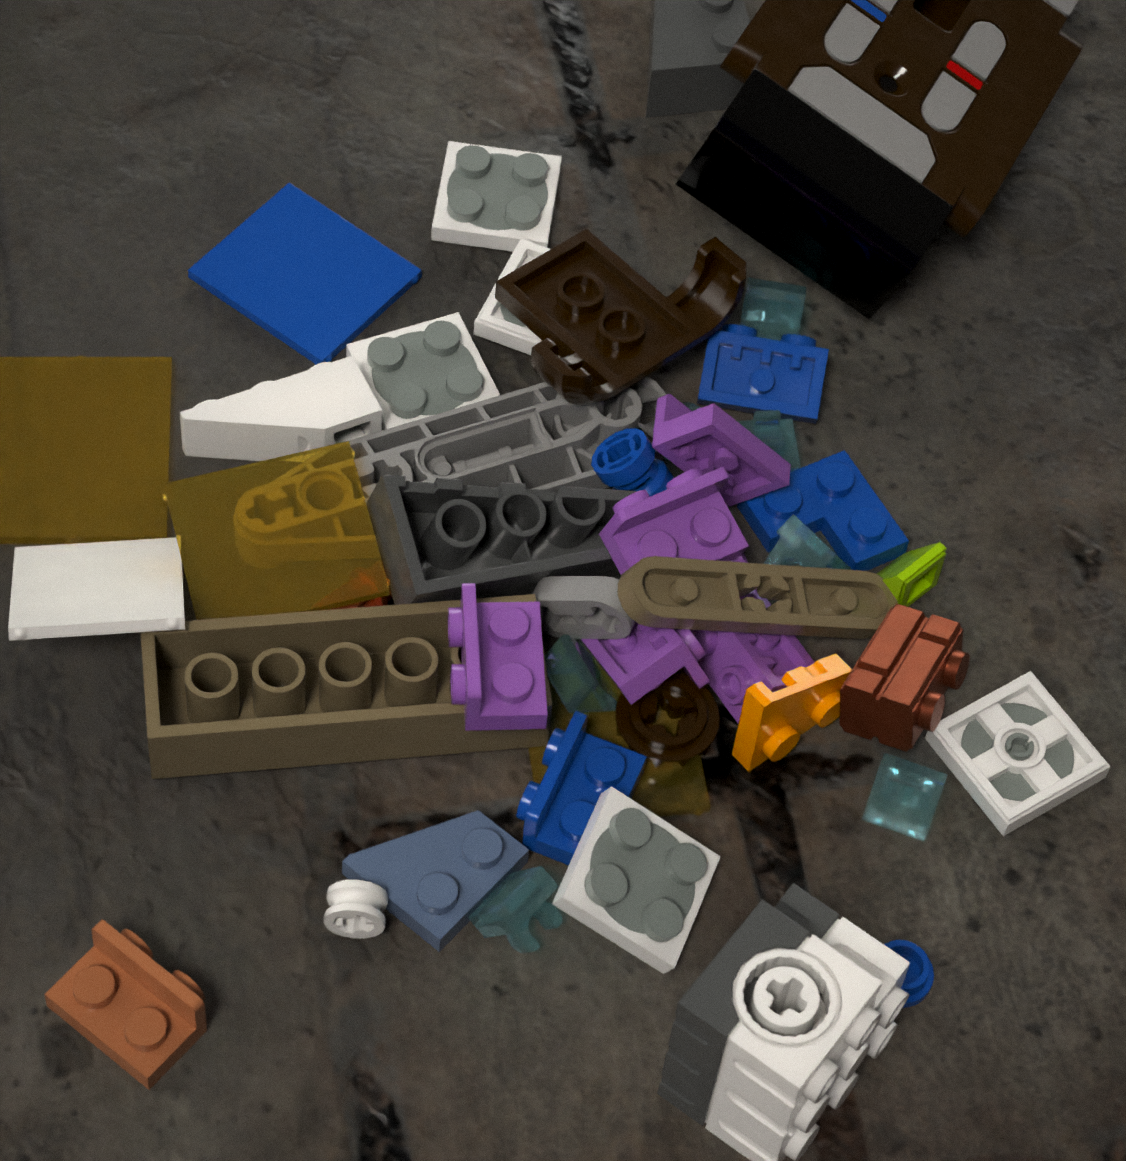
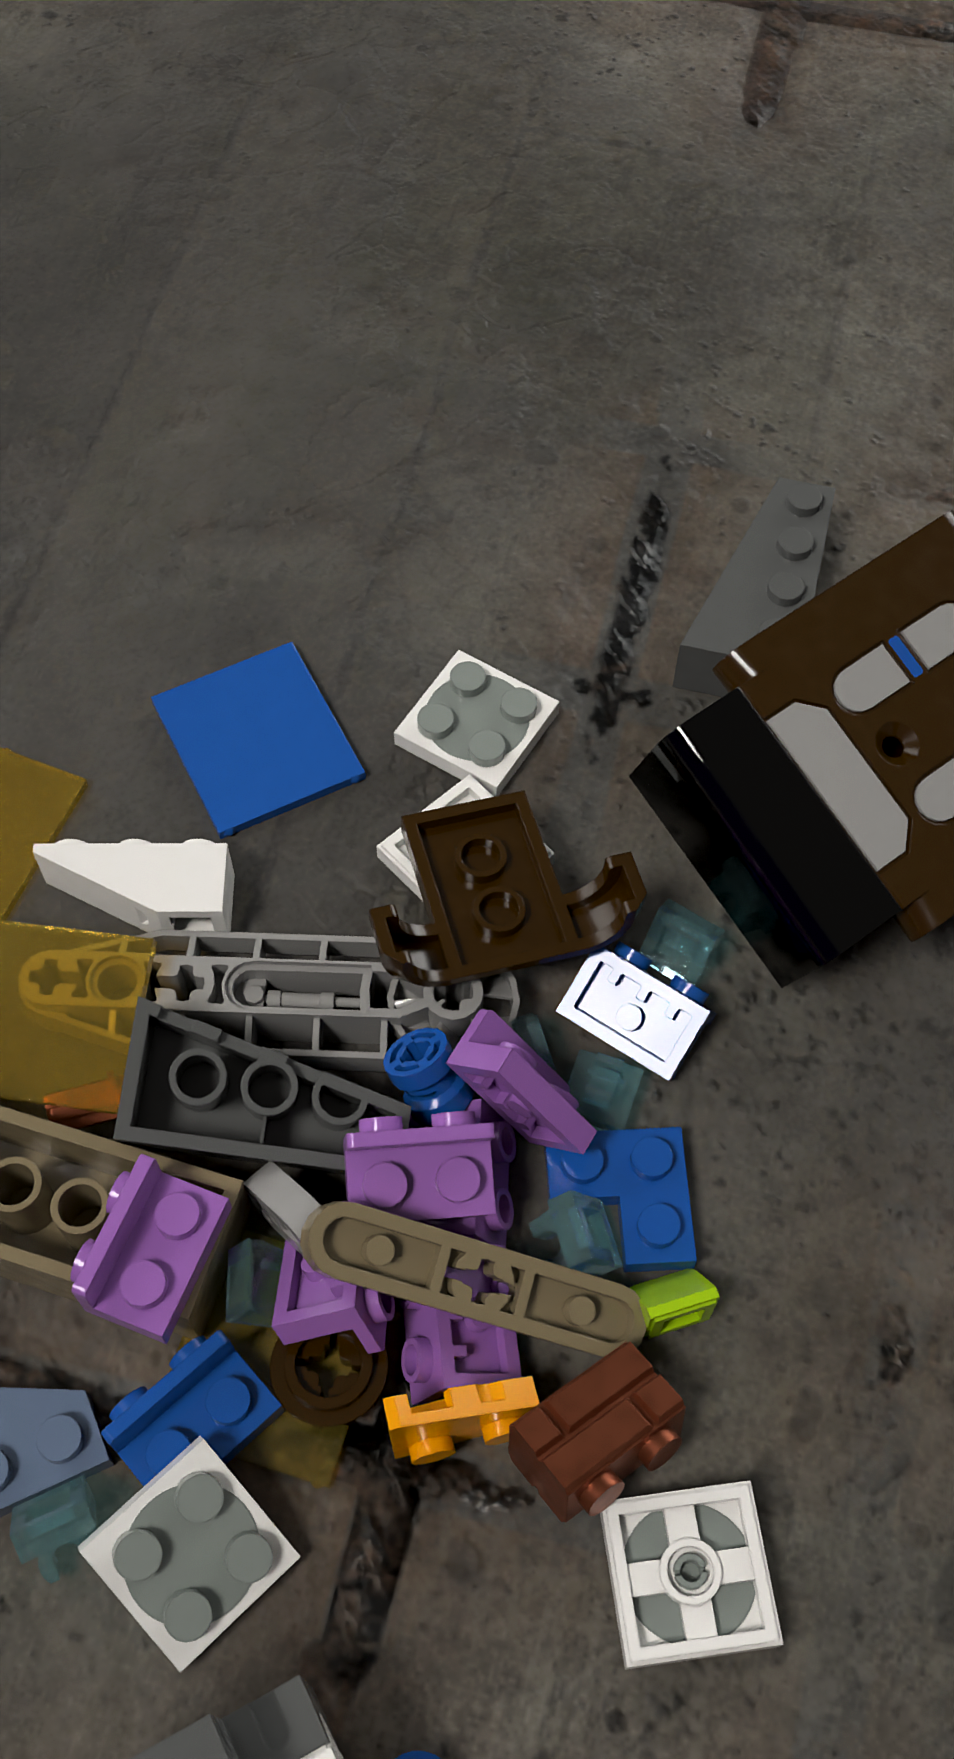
camera: 30 degrees right, 5 degrees up
light grey piece [346,312,500,430] -> none
clear light blue tile [862,753,948,842] -> none

